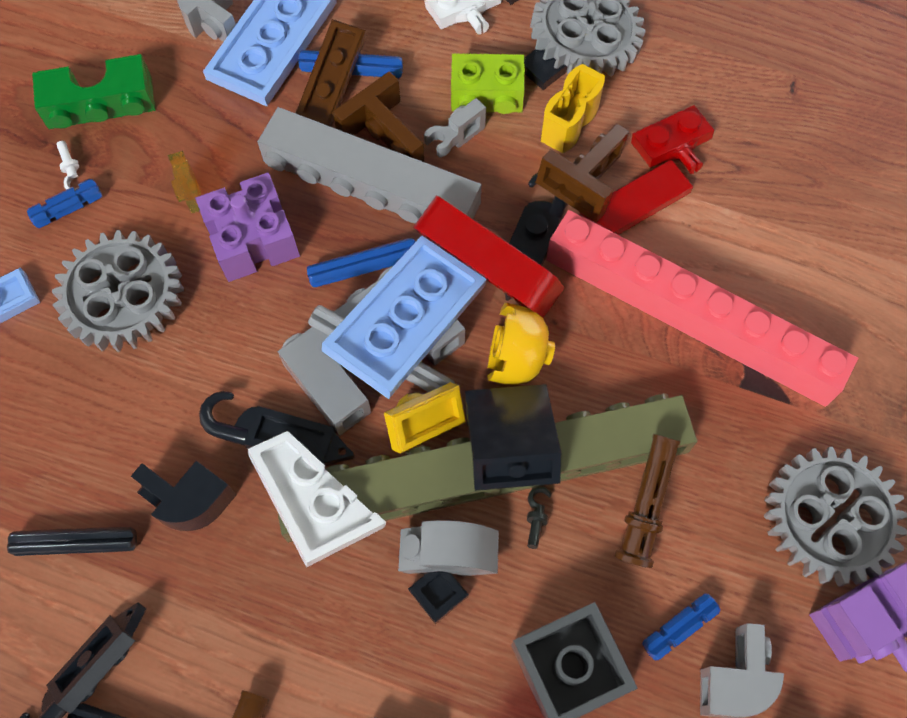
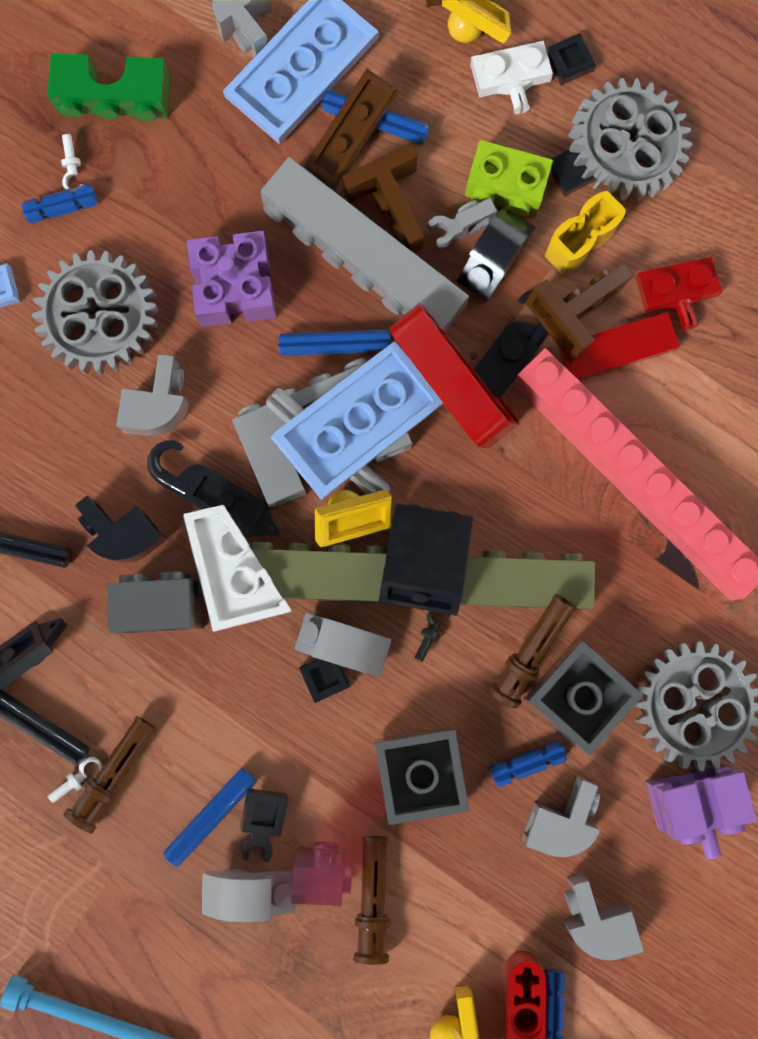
camera: 15 degrees right, 15 degrees up
clear yellow plate [168,151,201,214] -> none
yellow cylinder [487,303,555,385] -> none
none -> dark grey brick [107,572,203,633]
none -> light grey brick [116,354,189,436]
none -> black brick [456,207,536,302]
none -> dark grey brick [524,641,643,756]

